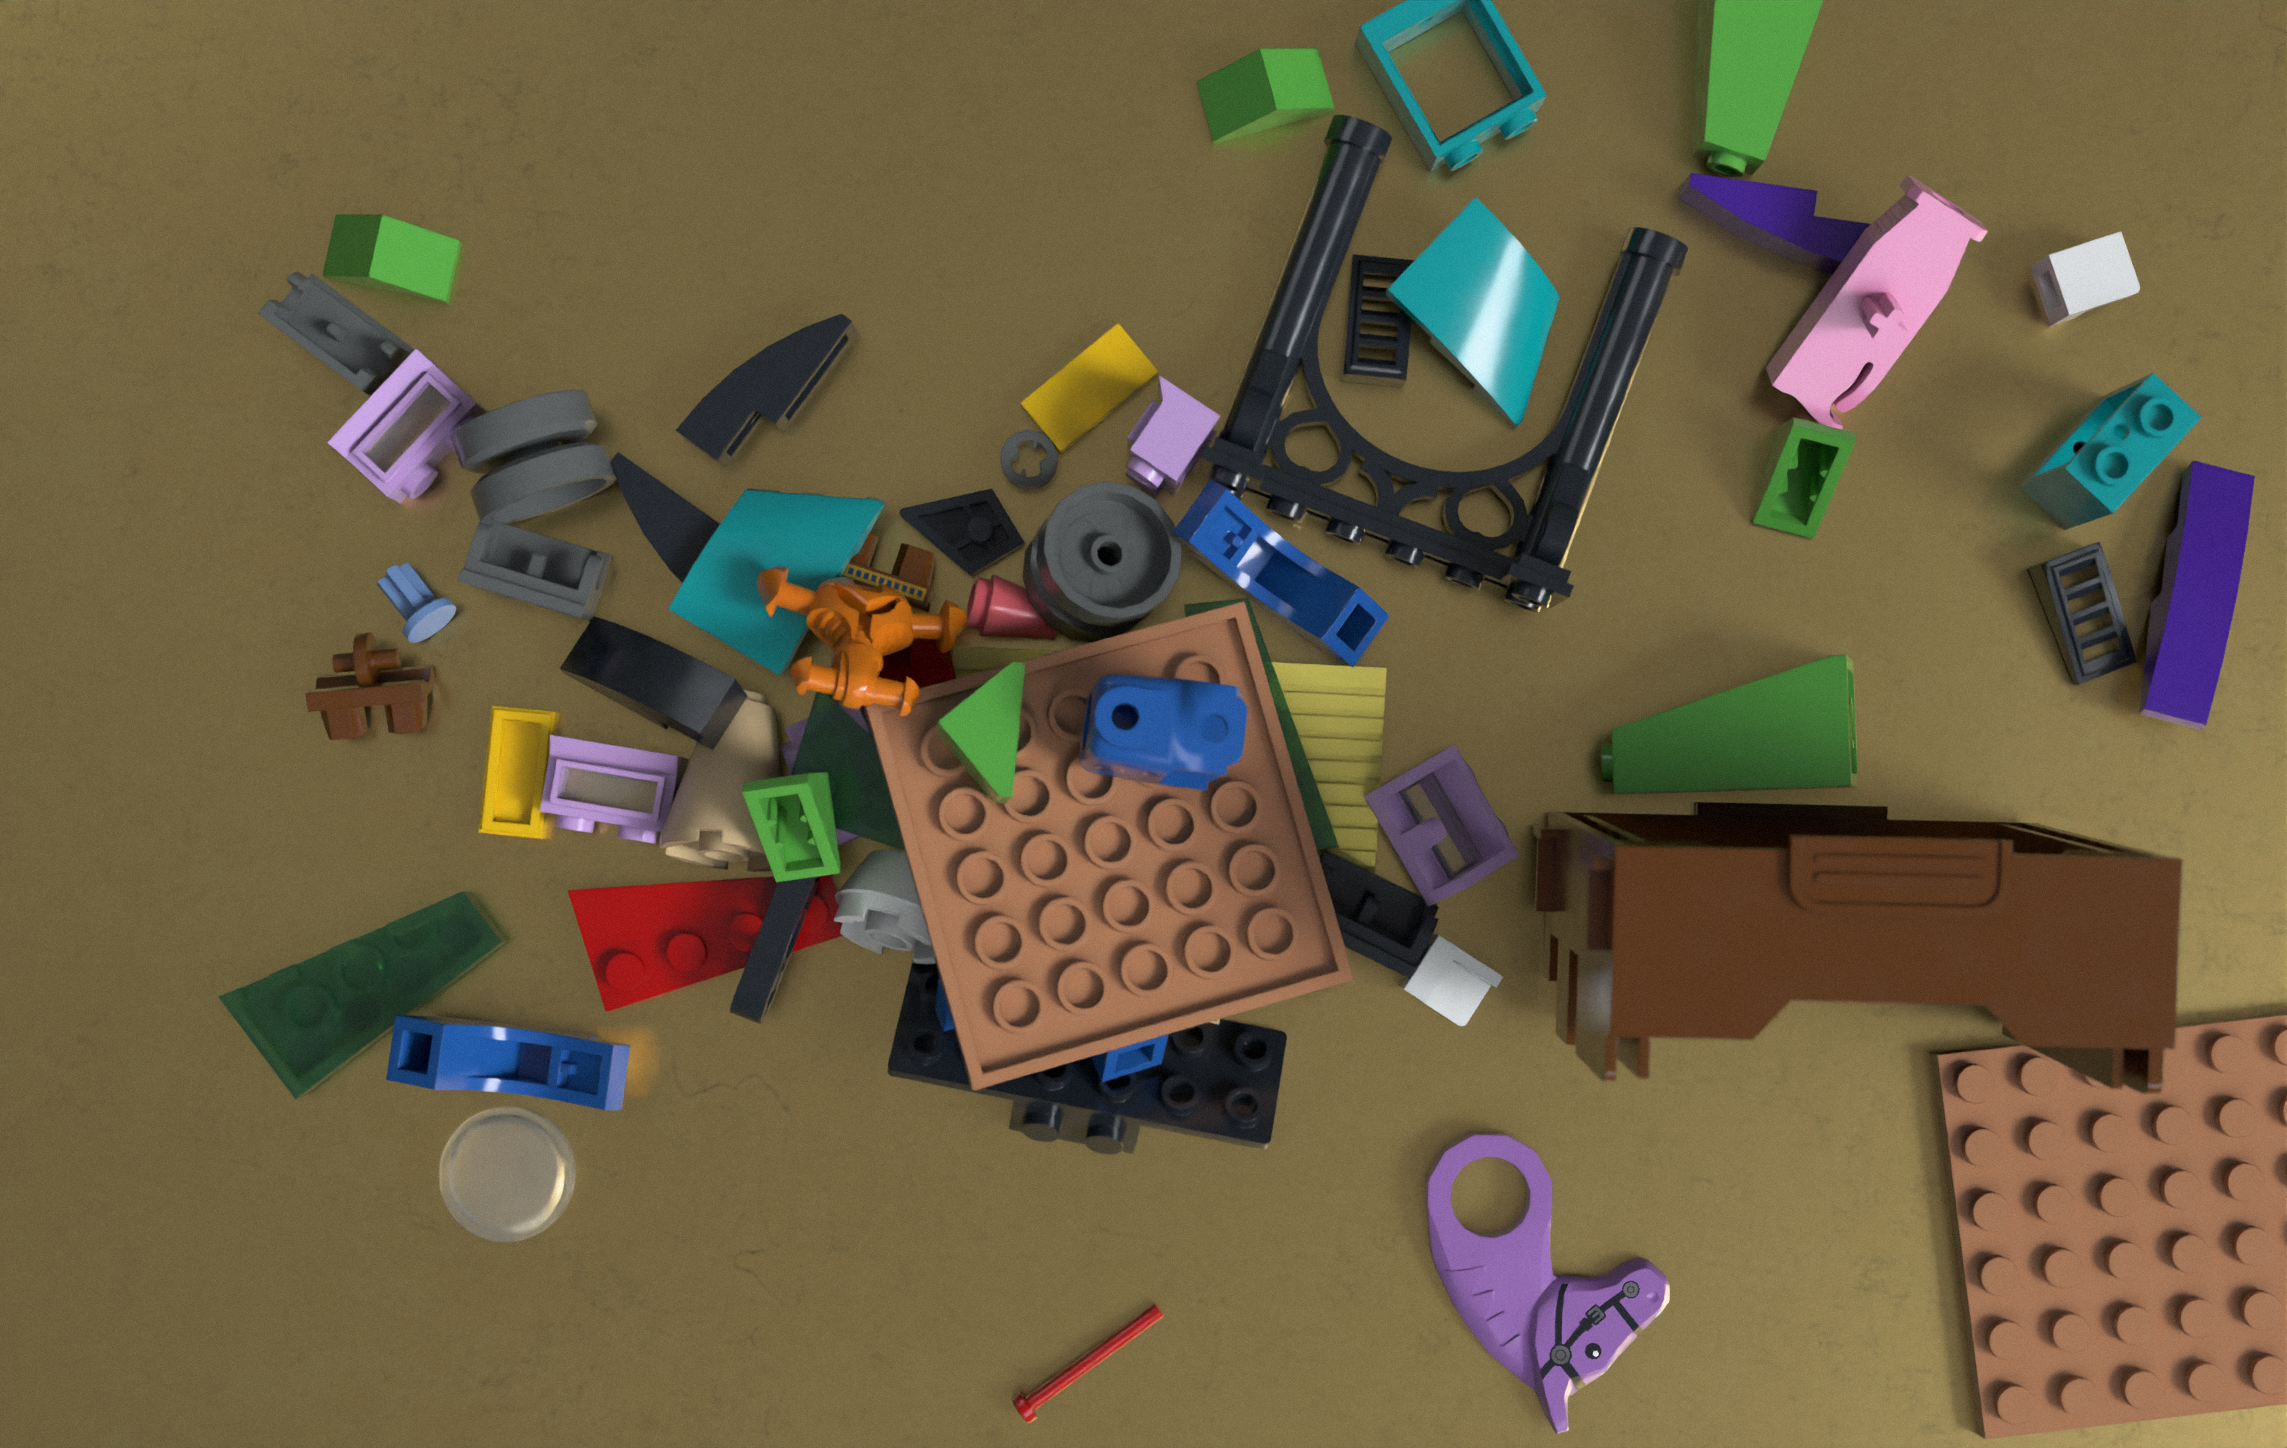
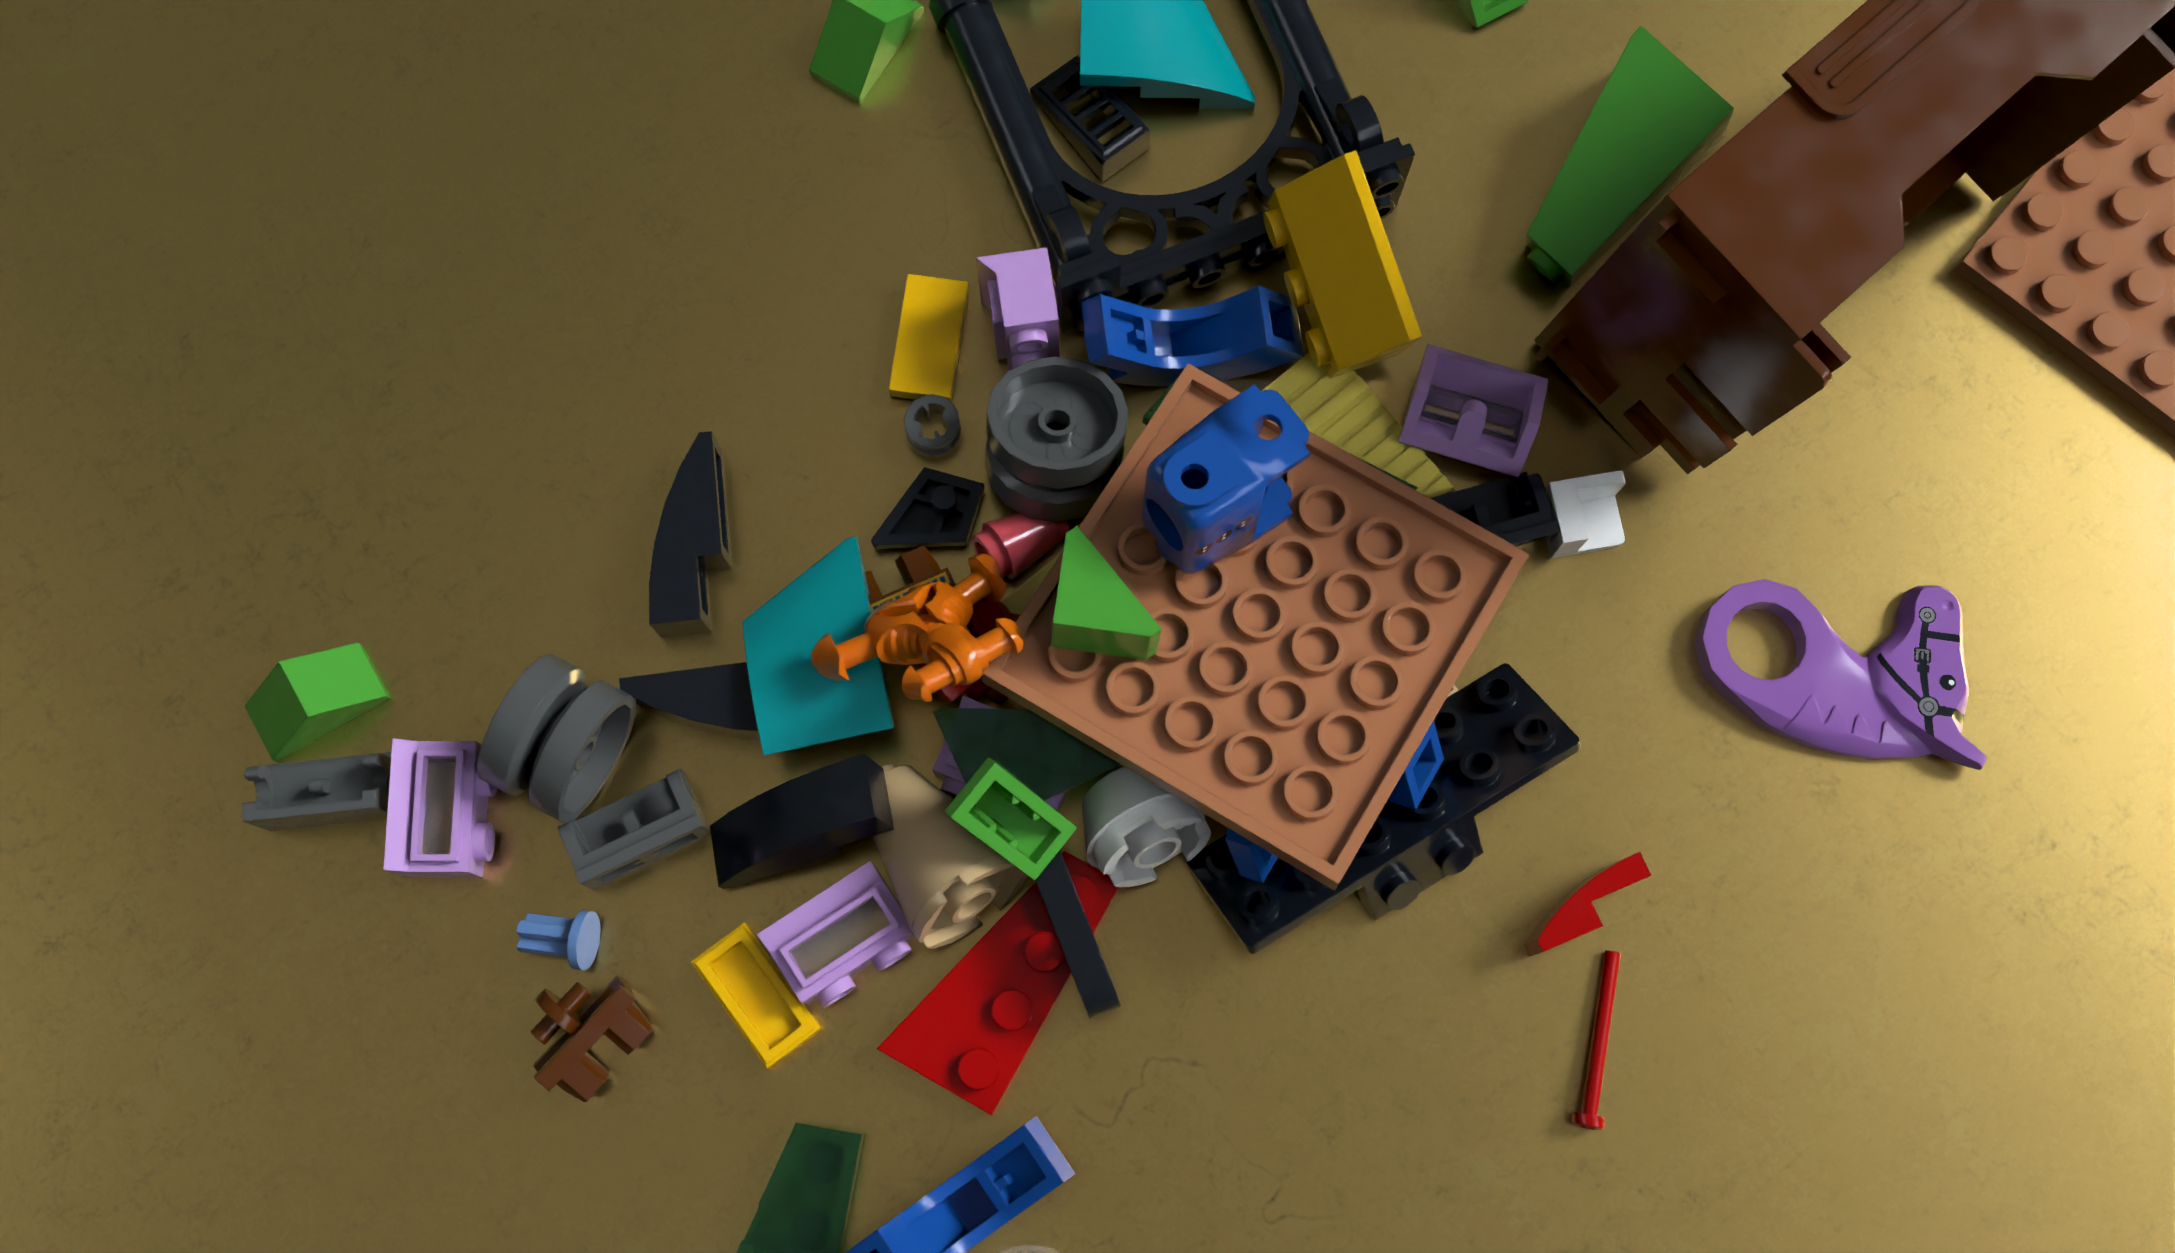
camera: 35 degrees left, 10 degrees down
none -> yellow slope [1263,150,1422,379]
none -> red slope [1524,852,1651,956]

